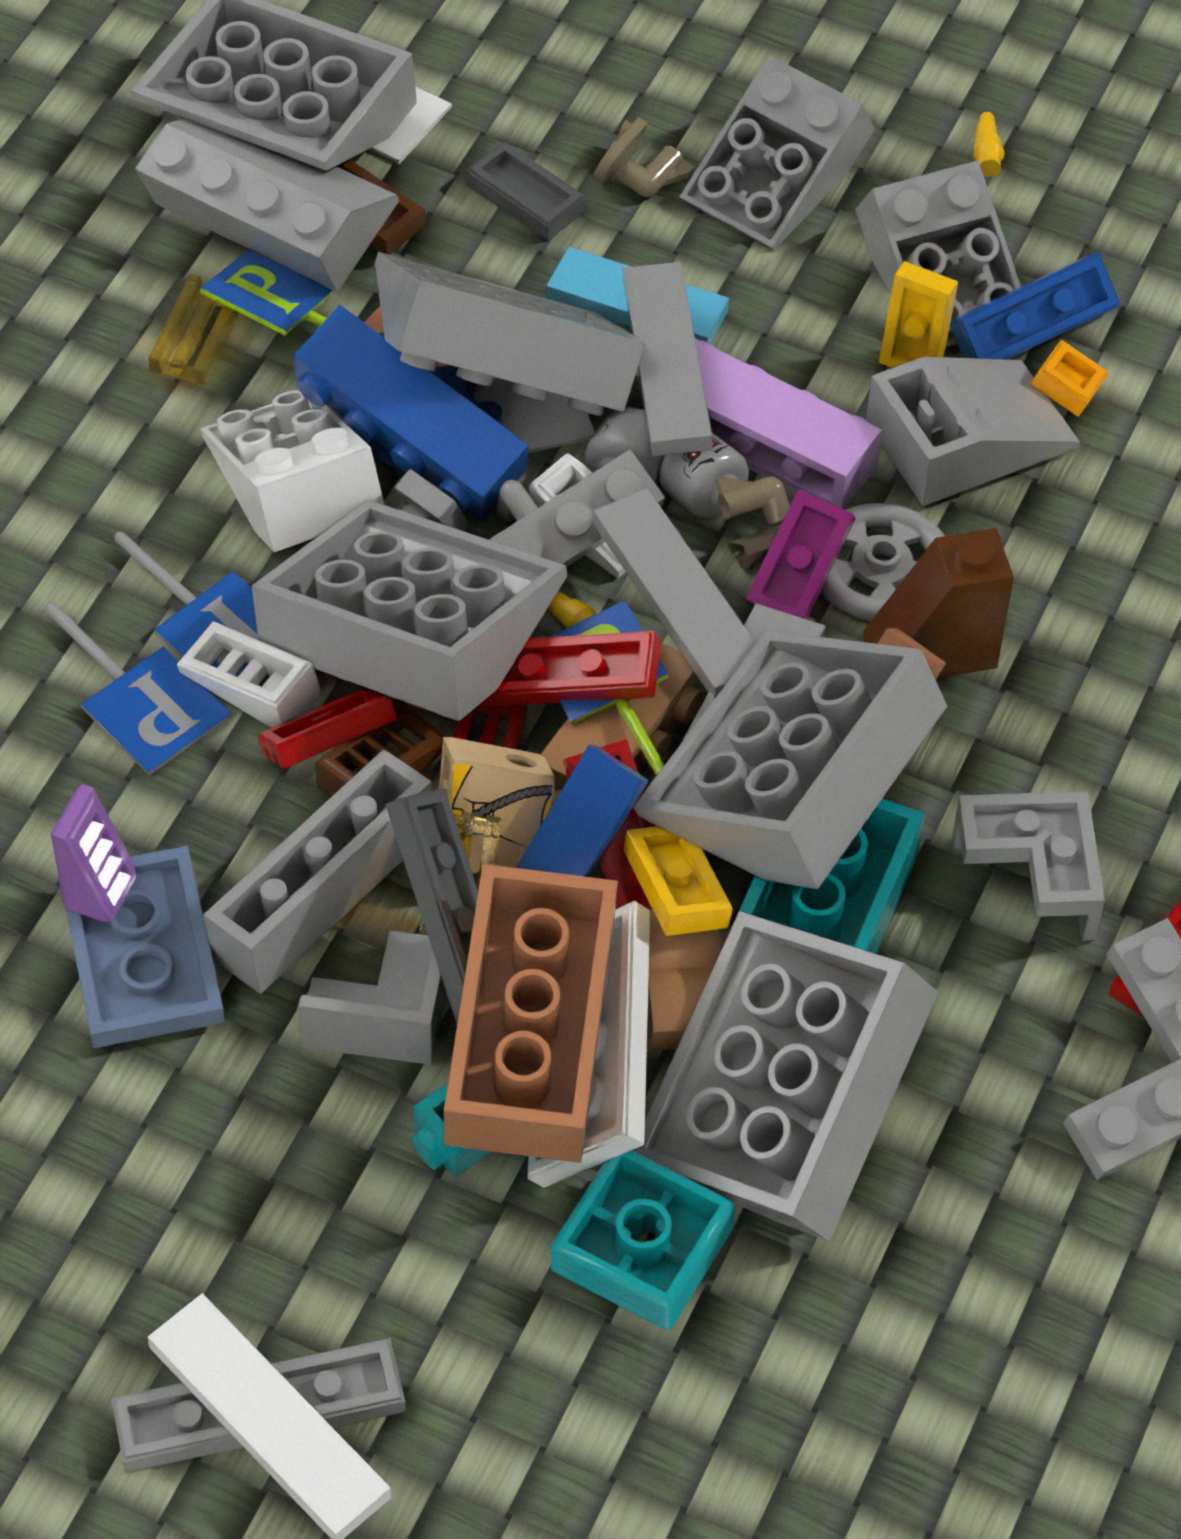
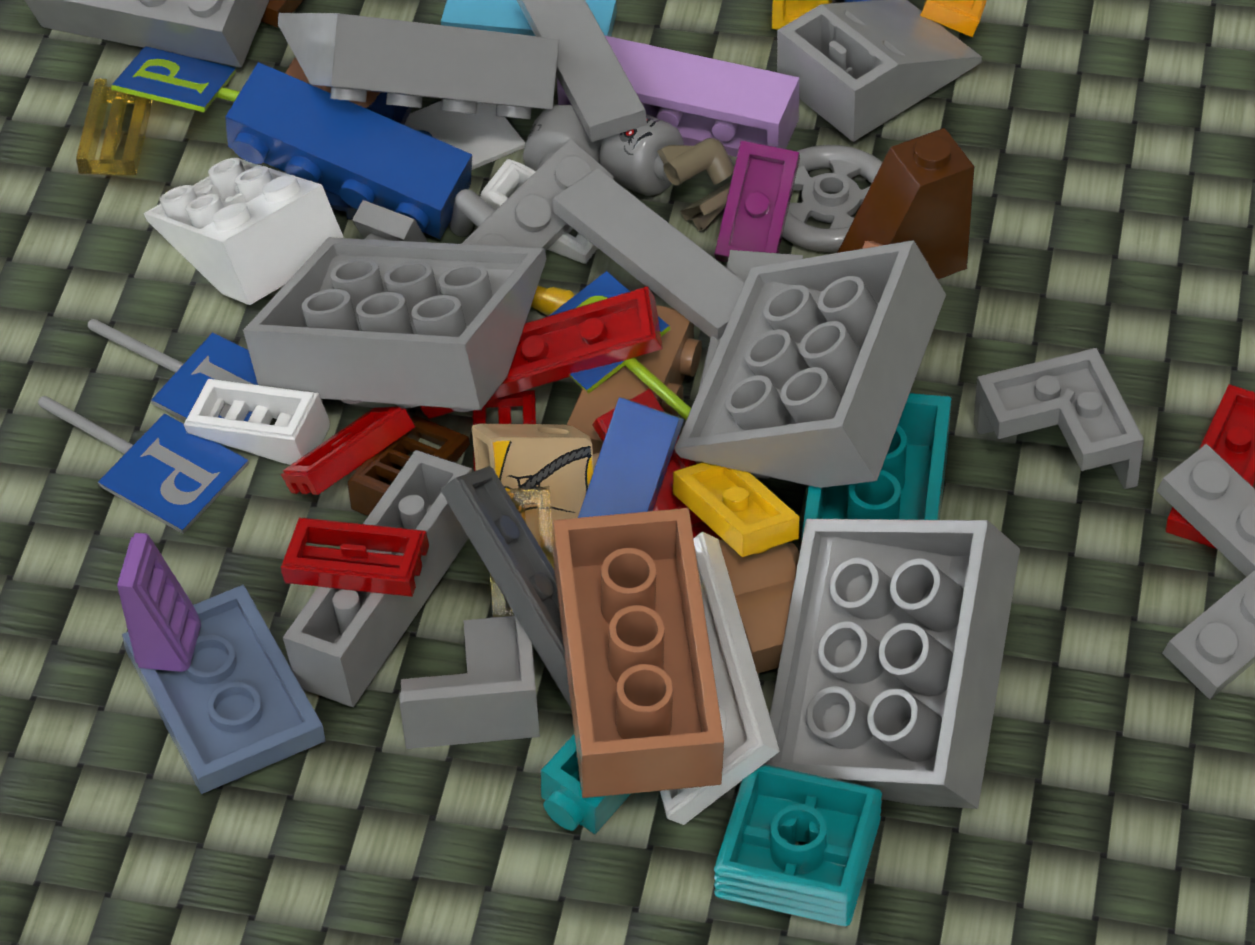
camera: 10 degrees left, 5 degrees down
none -> red tile [281,517,429,597]

